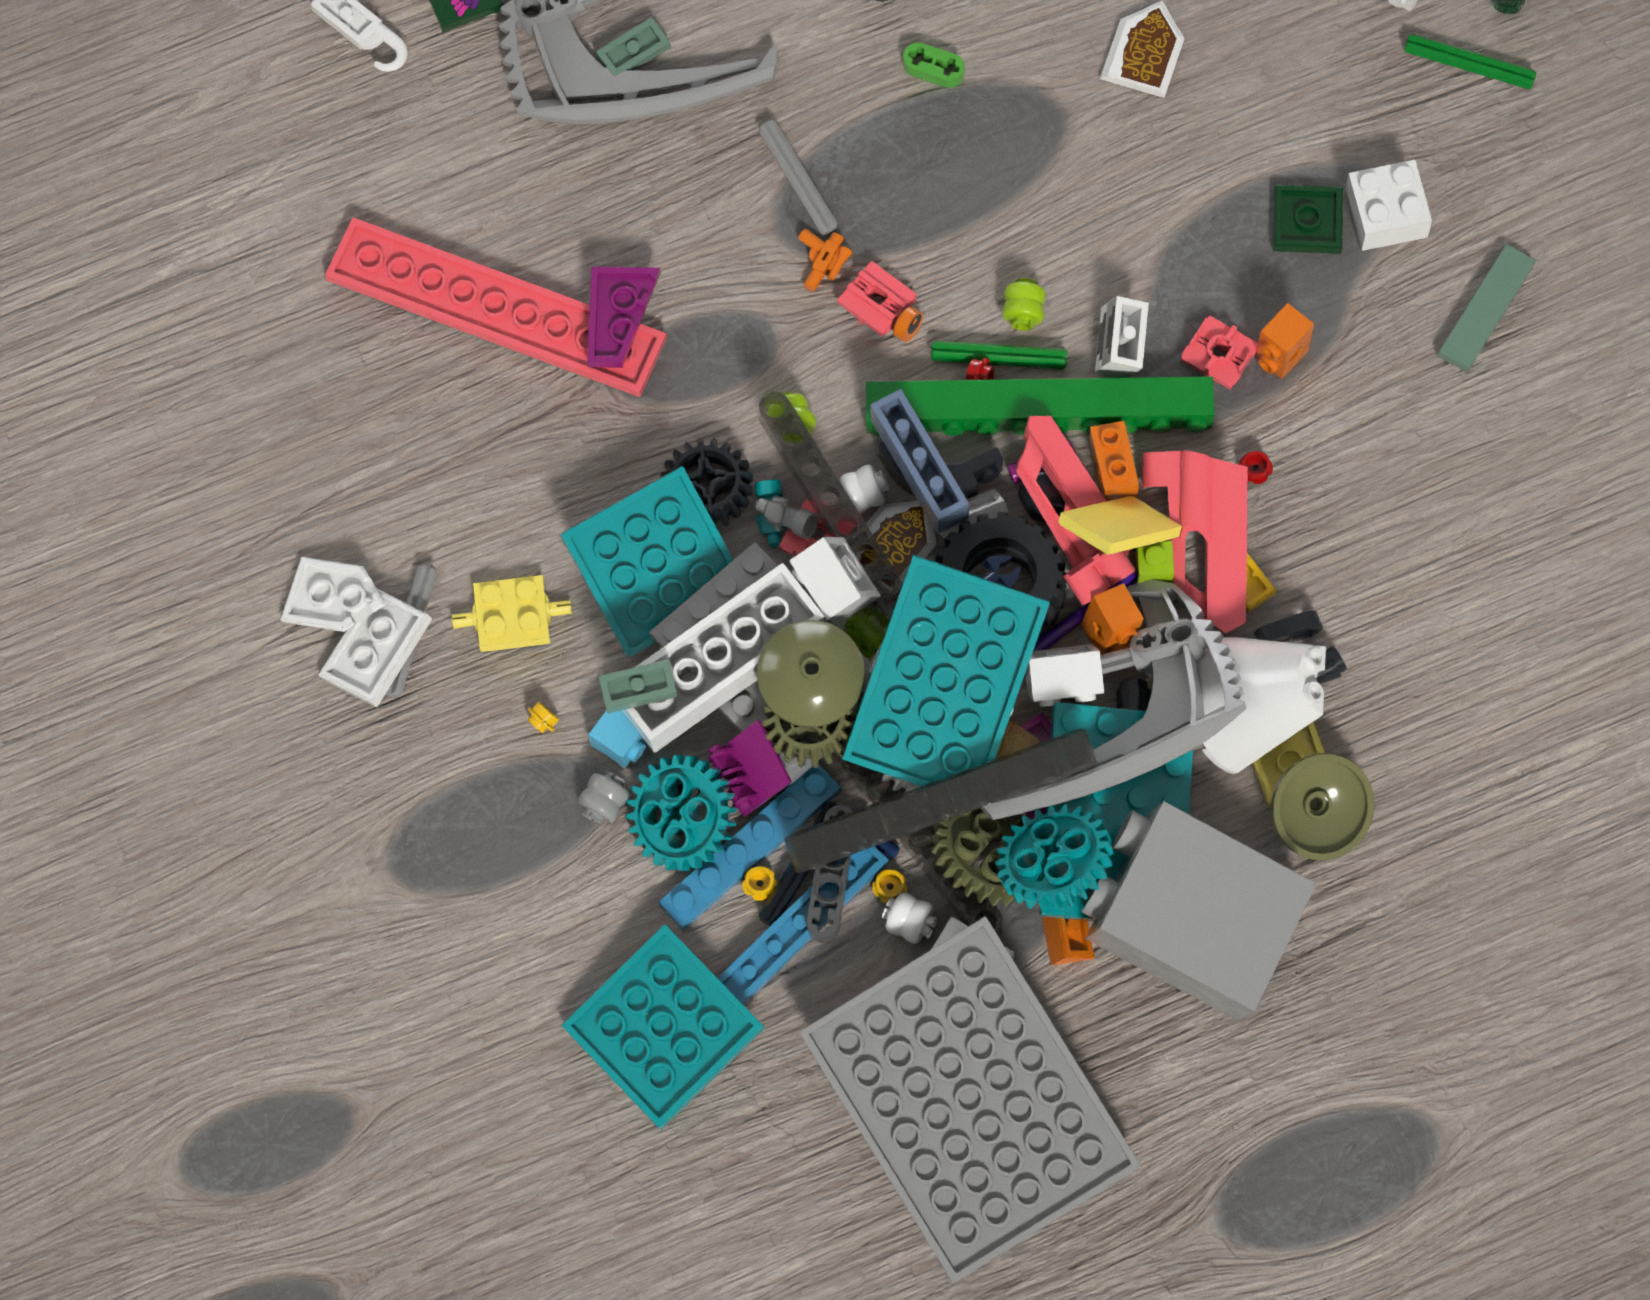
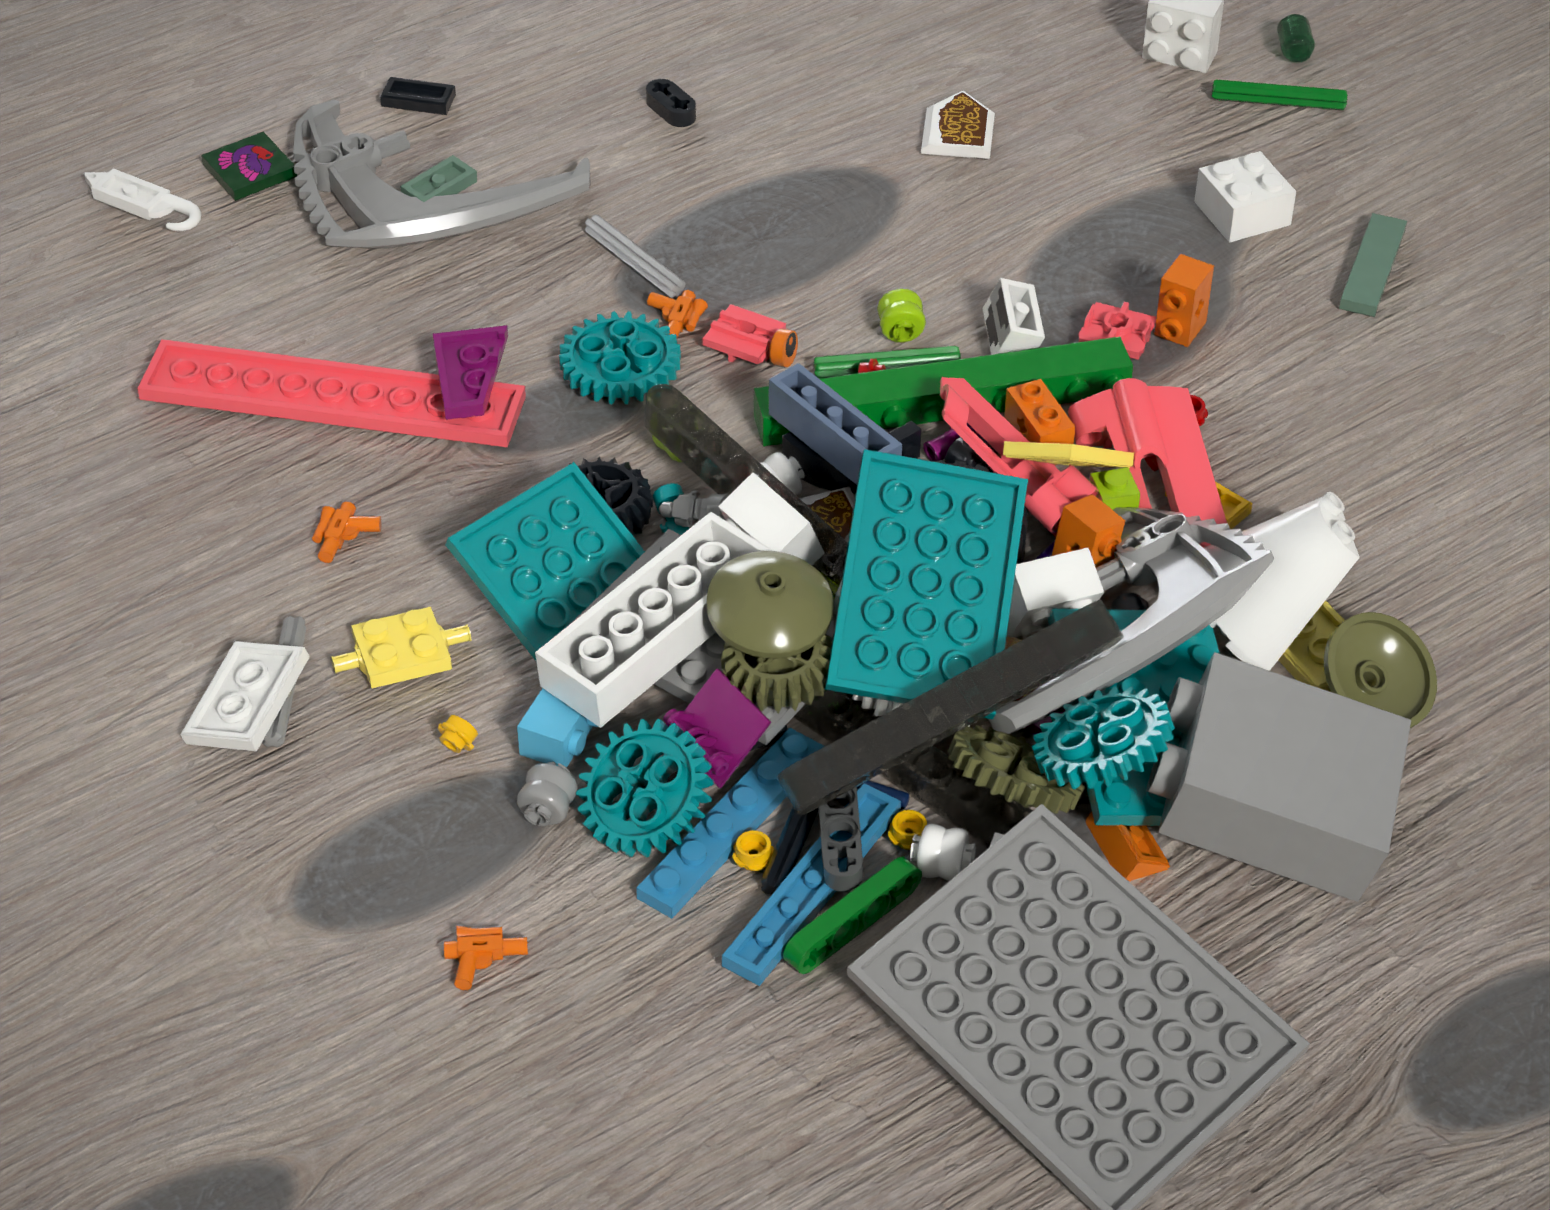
camera: 15 degrees left, 25 degrees down
white tile [280,557,385,632] -> none
teal plate [561,924,765,1130] -> none
sand green plate [599,659,678,714] -> none
bright green beam [903,42,965,88] -> none
dark green tile [1273,184,1343,254] -> none
none -> orange piece [312,502,381,563]
none -> orange piece [444,926,528,990]
none -> teal gear [559,311,681,404]
none -> green beam [783,856,922,974]

